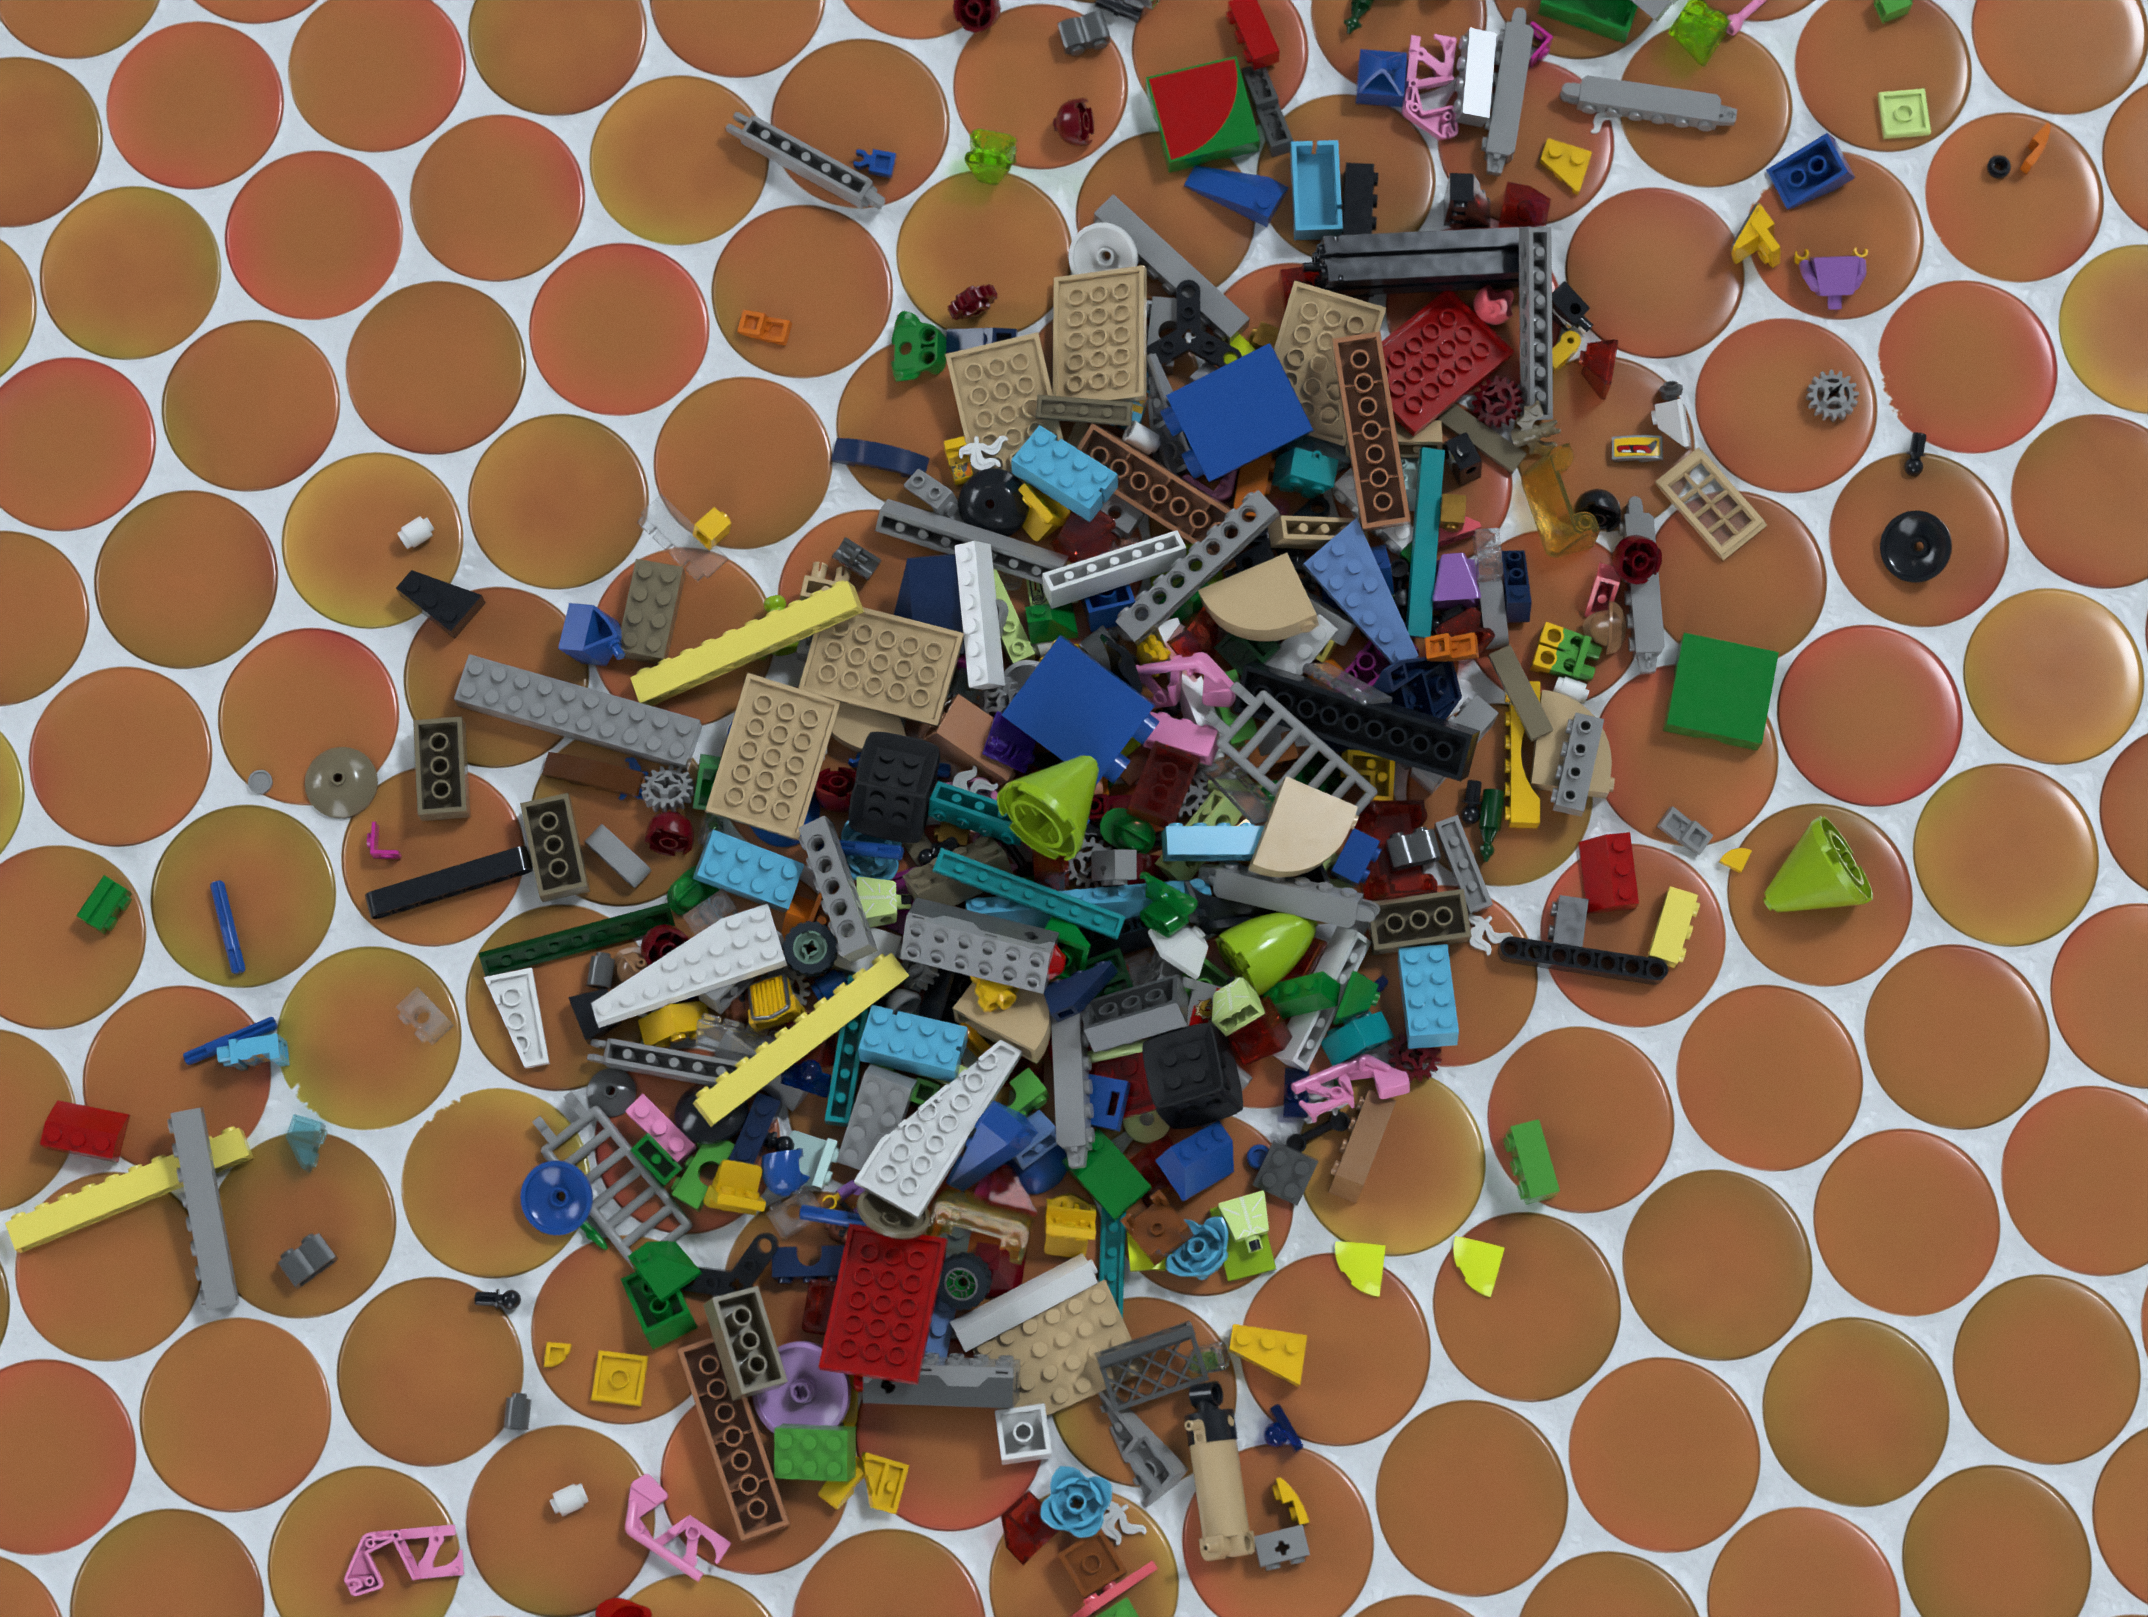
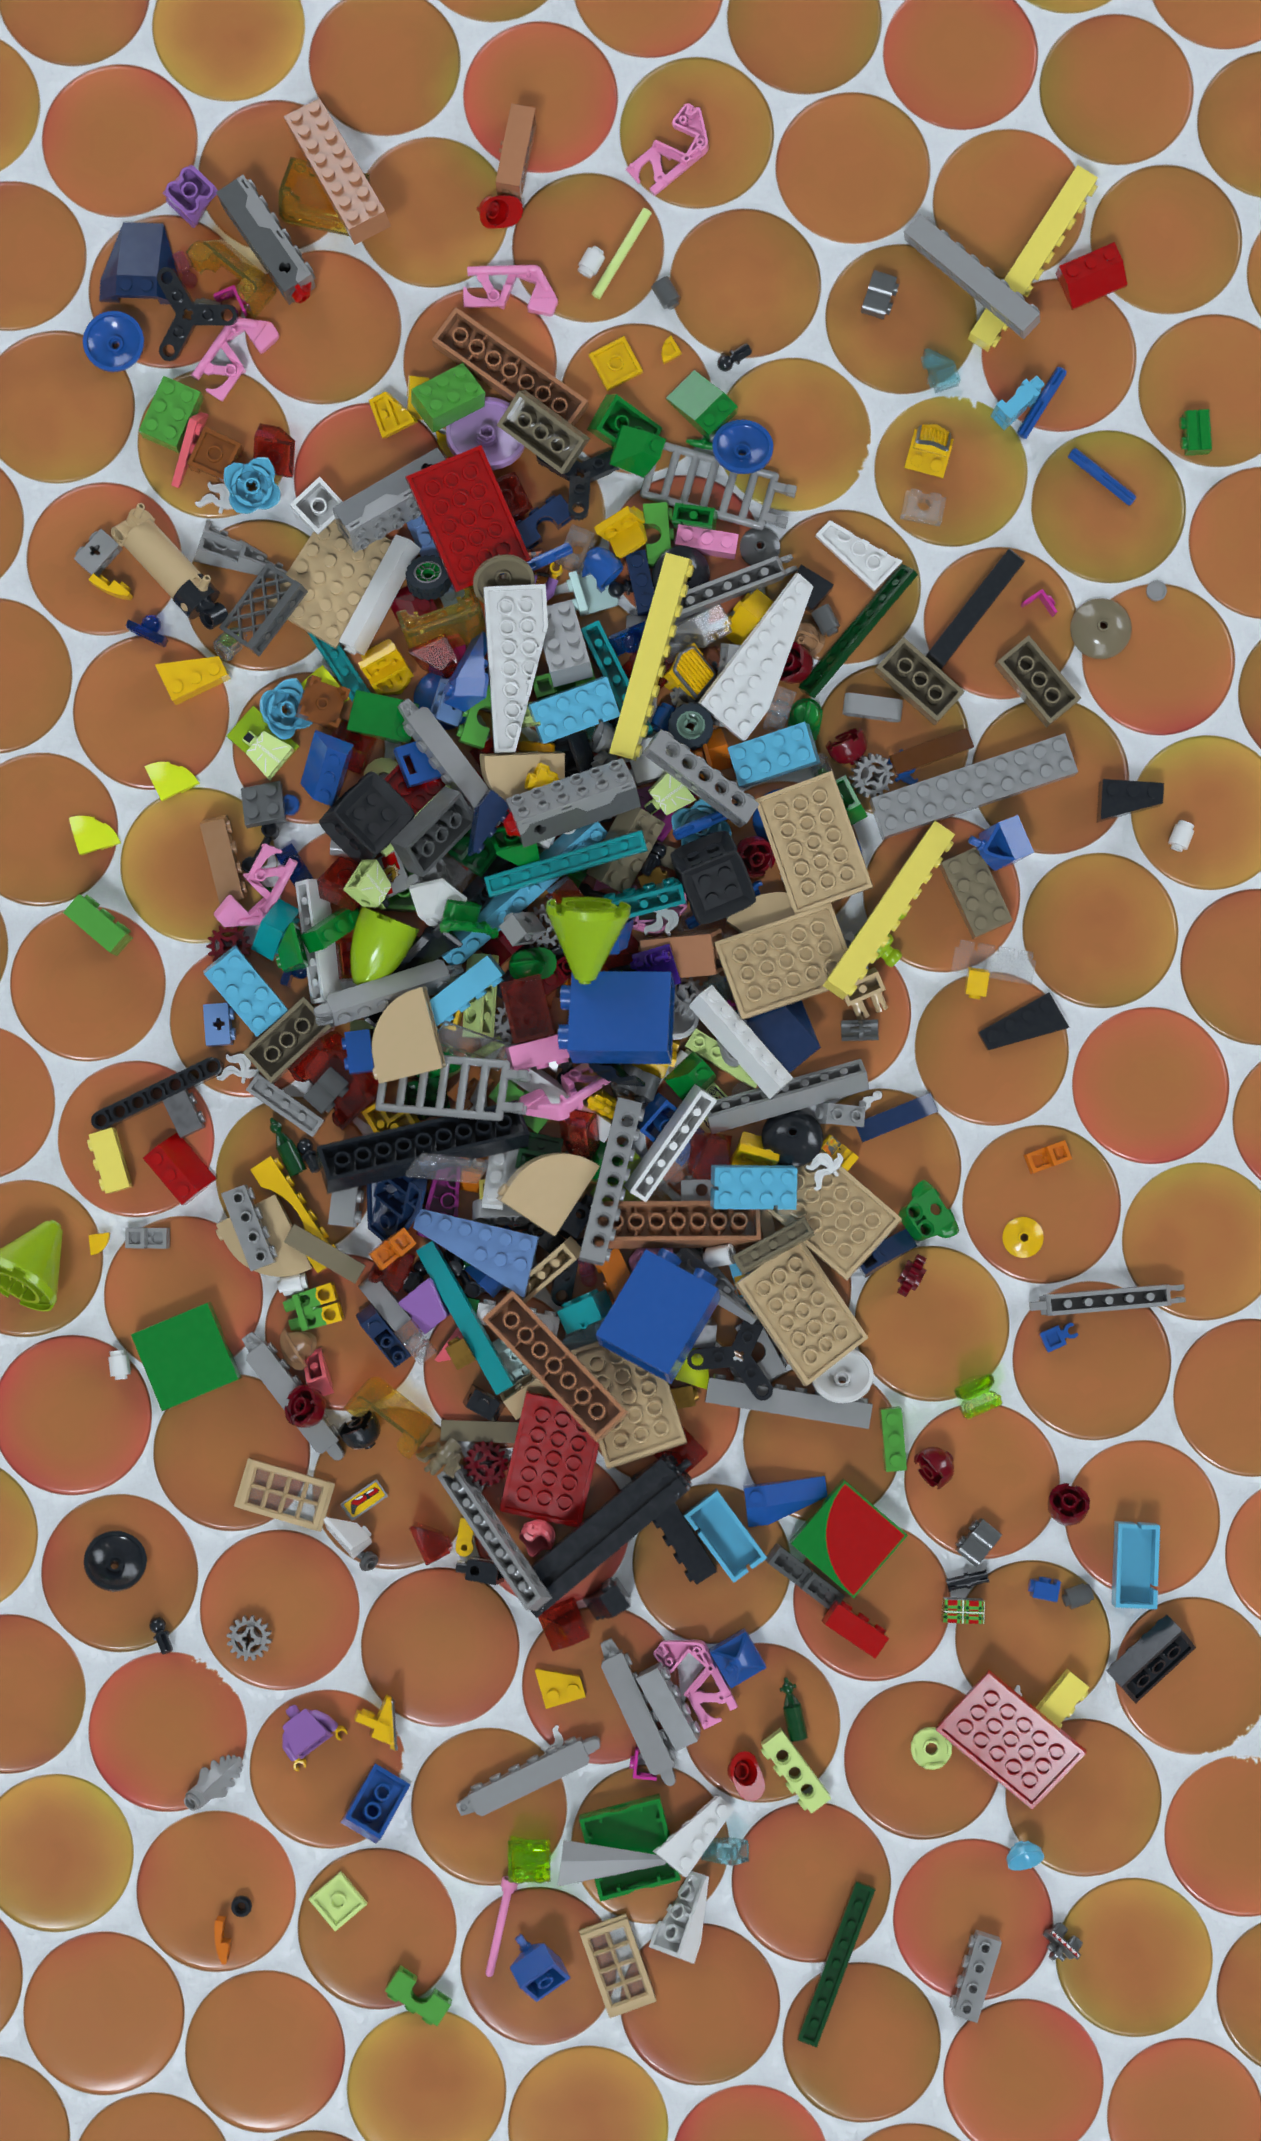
camera: 145 degrees right, 10 degrees up
none -> white brick [108,1349,131,1380]
none -> light grey plant [184,1755,243,1811]
none -> medium blue brick [203,1003,236,1047]
none -> yellowish green piece [591,208,652,299]
none -> slope [666,370,738,441]
none -> white piece [859,1091,883,1111]
none -> bright green arch [879,1406,907,1472]
none -> yellow piece [904,424,954,478]
none -> black wing [978,993,1070,1051]
none -> yellow dish [1002,1217,1044,1258]

